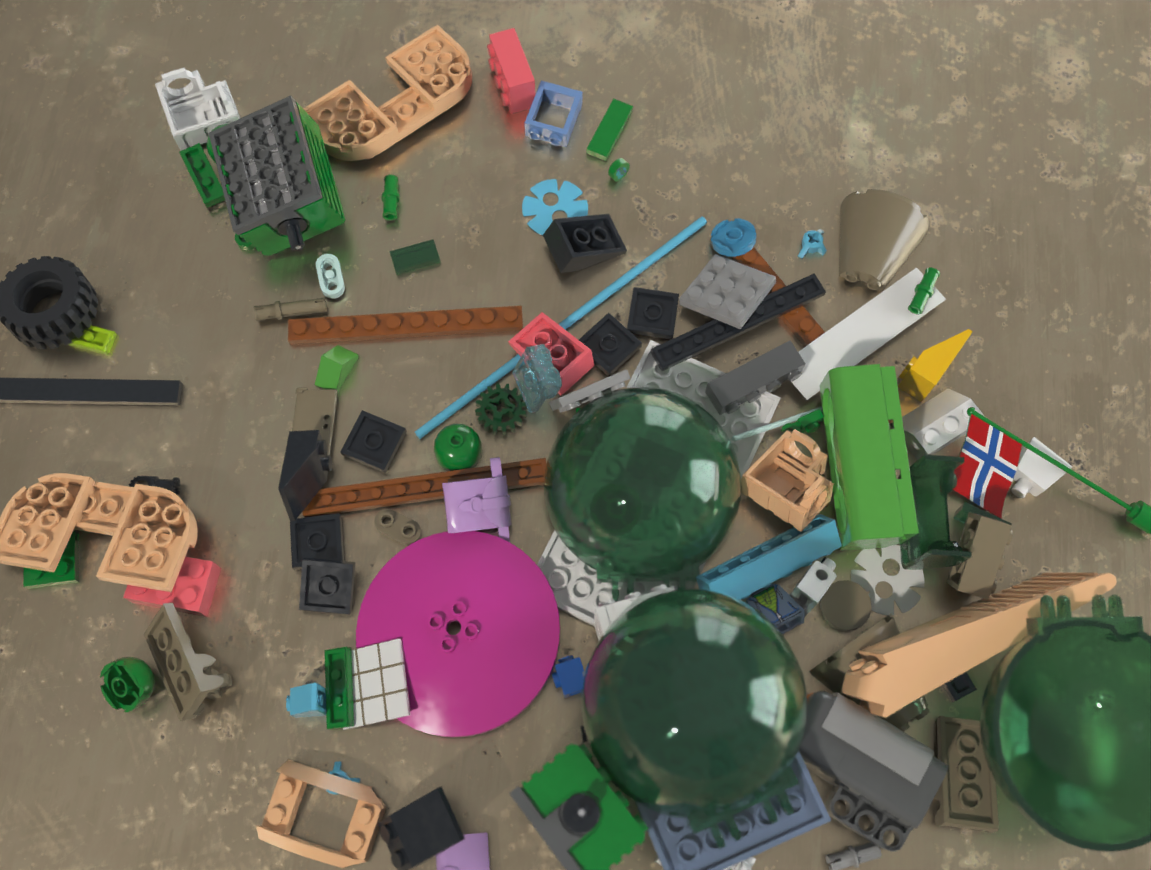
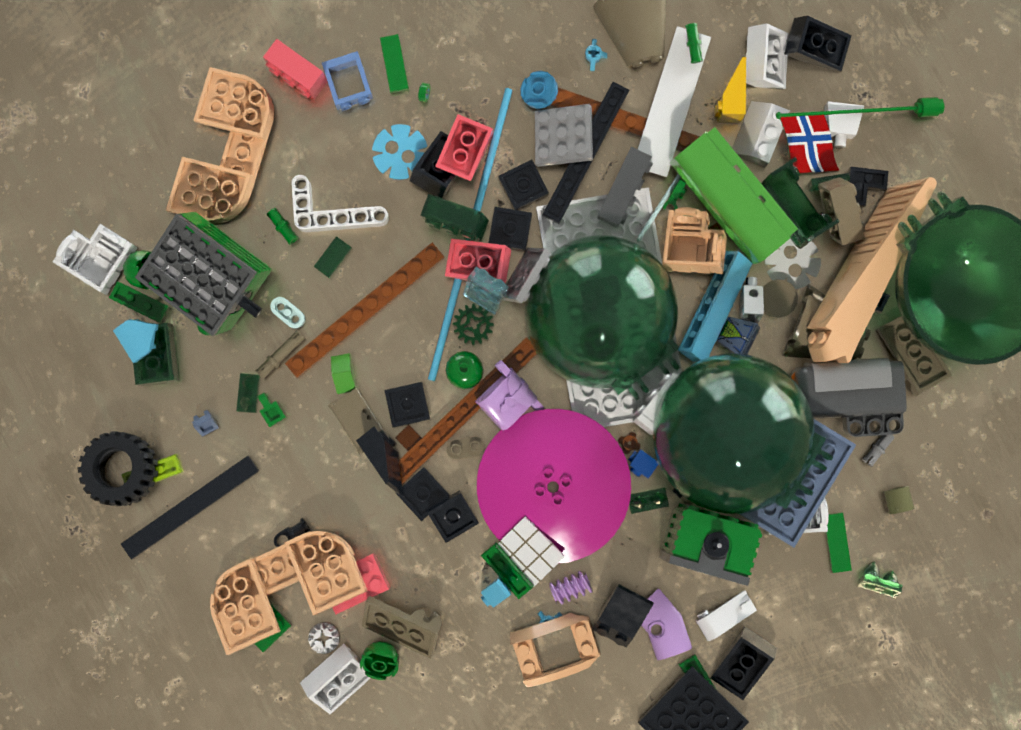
camera: 30 degrees left, 15 degrees up
none -> medium azure slope [113,319,159,363]
none -> clear green brick [133,322,179,386]
none -> sand blue tile [192,410,219,437]
none -> clear green tile [236,373,260,413]
none -> green plate [257,393,286,427]
none -> white beam [292,175,389,232]
none -> white slope [300,644,370,714]
none -> white gear [308,623,339,654]
none -> reddish brown tile [395,424,422,451]
none -> clear green brick [420,194,489,241]
none -> coral slope [435,114,493,181]
none -> lavender piece [549,571,593,605]
none -> dark orange plate [618,432,641,454]
none -> clear green tile [629,487,669,514]
none -> white slope [746,24,789,89]
none -> black slope [784,15,852,72]
none -> black plate [848,167,889,207]

